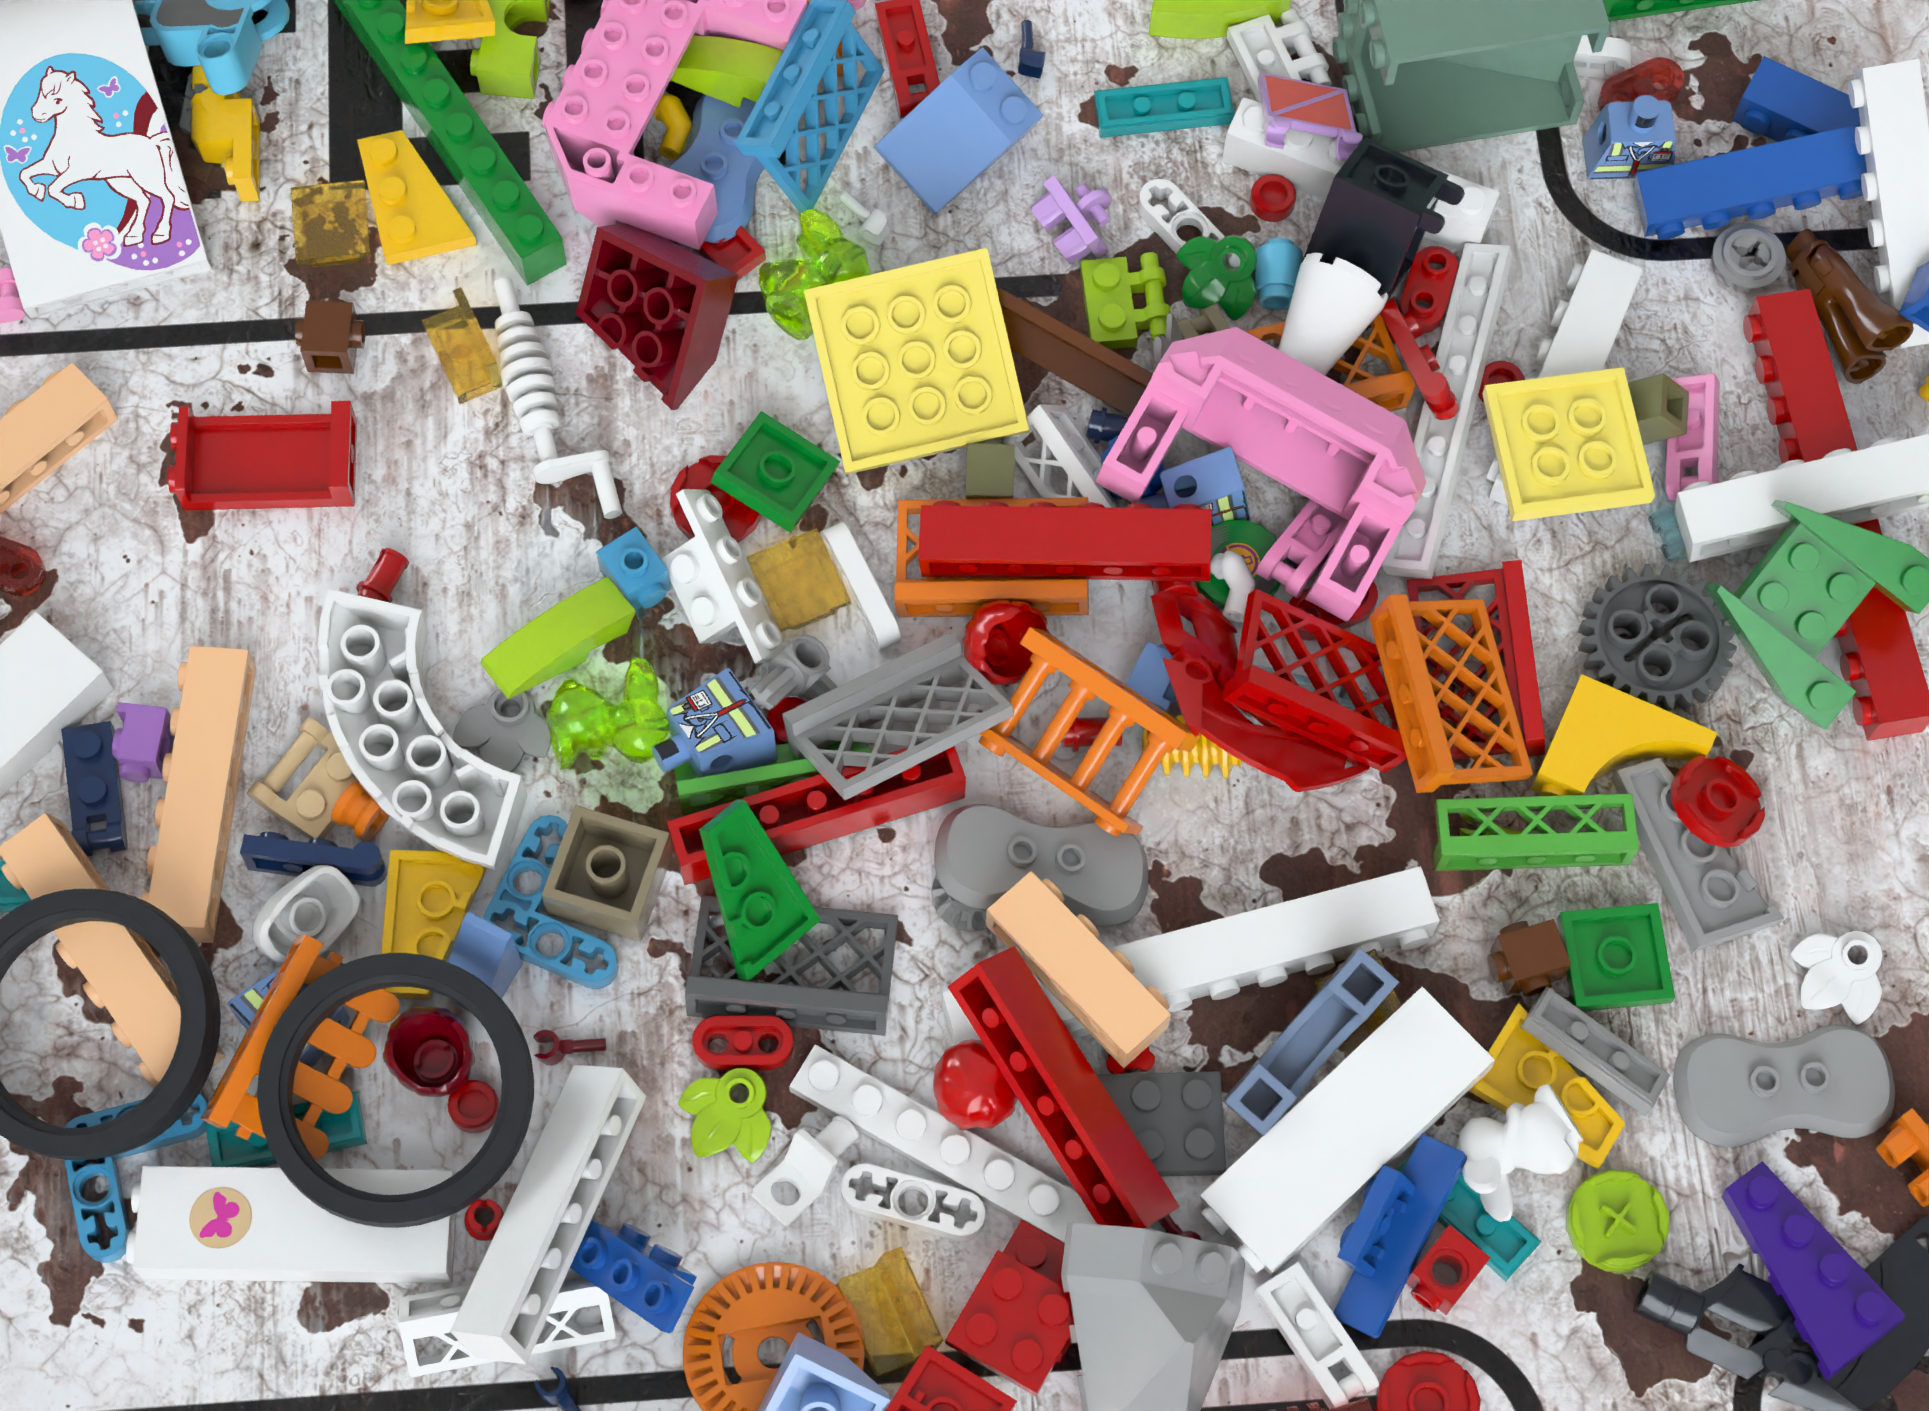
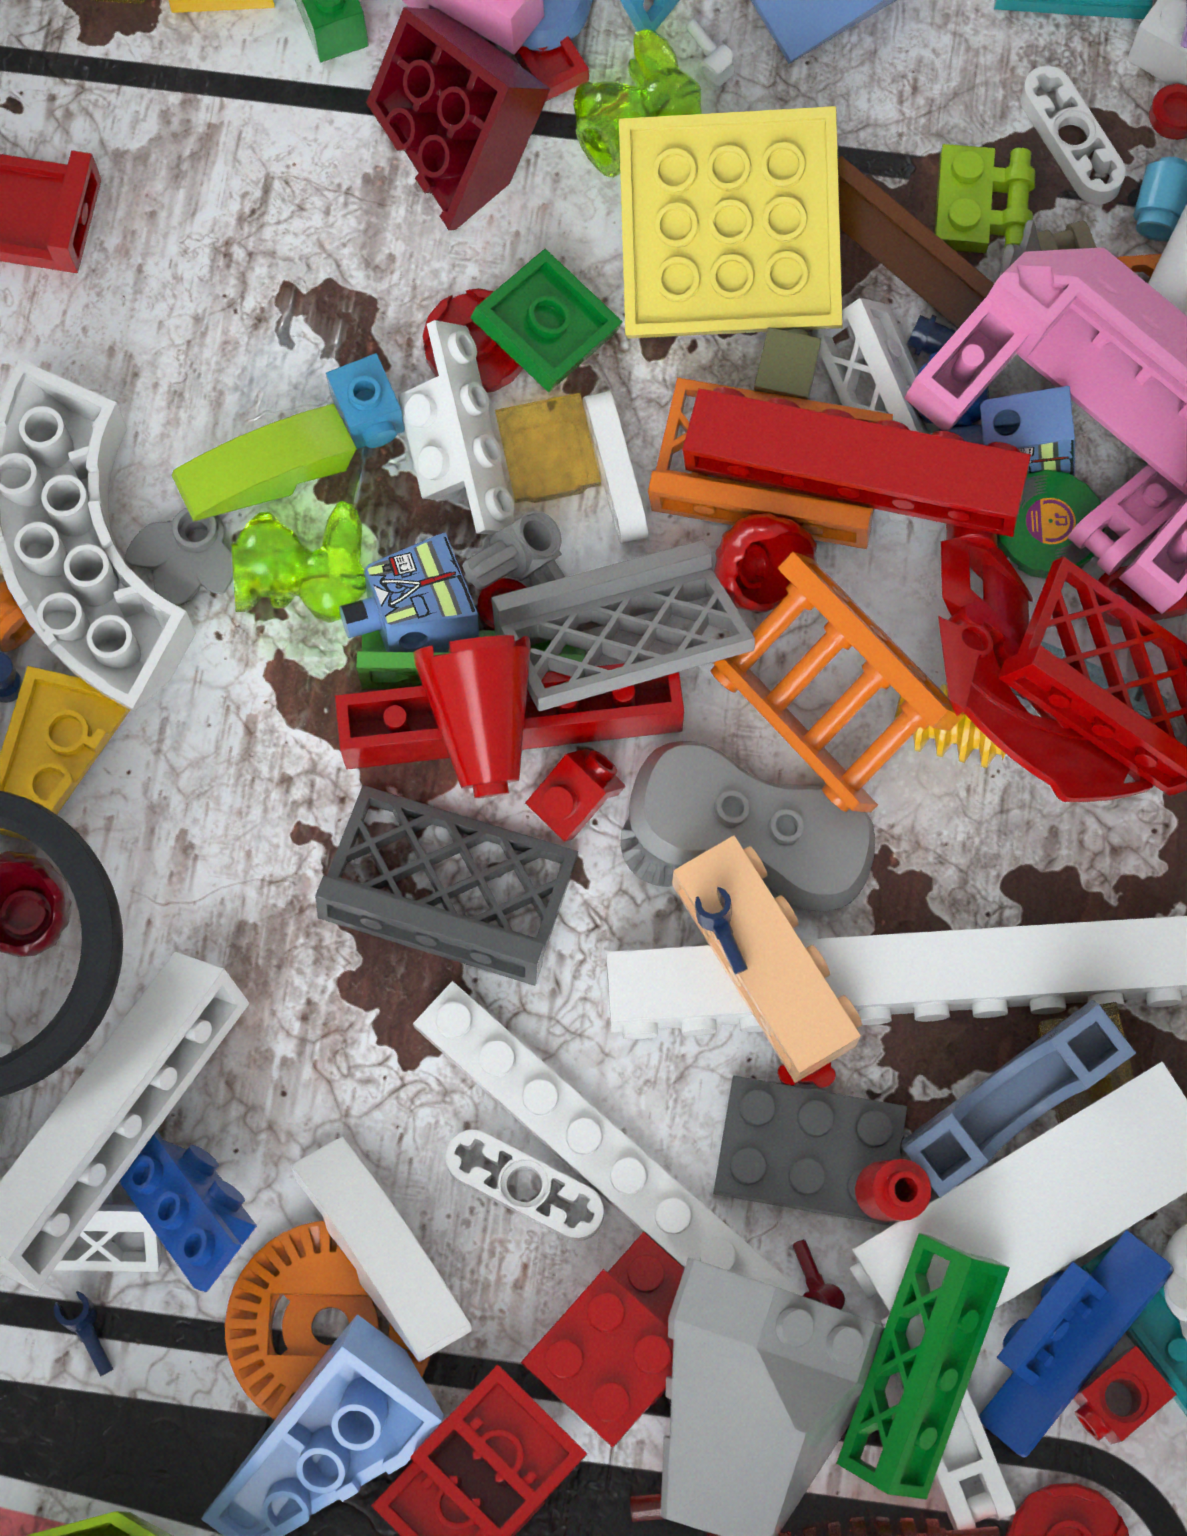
camera: 15 degrees right, 5 degrees up
reddish brown brick [295,298,366,374] -> none
red pin [356,548,409,603] -> none
clear yellow panel [422,287,503,405] -> none
red tile [447,1080,500,1133] -> none
medium blue slope [448,911,523,1012] -> none
red pin [464,1198,504,1241] -> none
dark azure beam [483,815,619,989] -> none
white piece [494,277,622,519] -> none
dark red hand [533,1030,606,1066] -> none
dark tan brick [542,805,673,942] -> none
lime plate [678,1068,772,1163] -> none
red plate [692,1016,794,1070] -> none
green wing [699,799,821,982] -> none
white bracket [751,1116,859,1226] -> none
clear yellow panel [836,1246,944,1376] -> none
red hair [933,1039,1018,1130] -> none
red brick [948,946,1180,1229] -> none
lavender hips [1030,175,1112,264] -> none
red pin [1062,717,1122,752] -> none
medium blue brick [1126,641,1177,713] -> none
green plate [1176,235,1257,321] -> none
white arm [1211,551,1255,622] -> none
none -> white slope [291,1136,472,1362]
none -> red cone [413,635,531,798]
none -> red bracket [525,749,626,842]
none -> dark blue hand [695,887,748,975]
none -> green fence [836,1233,1010,1500]
none -> red brick [855,1159,931,1221]

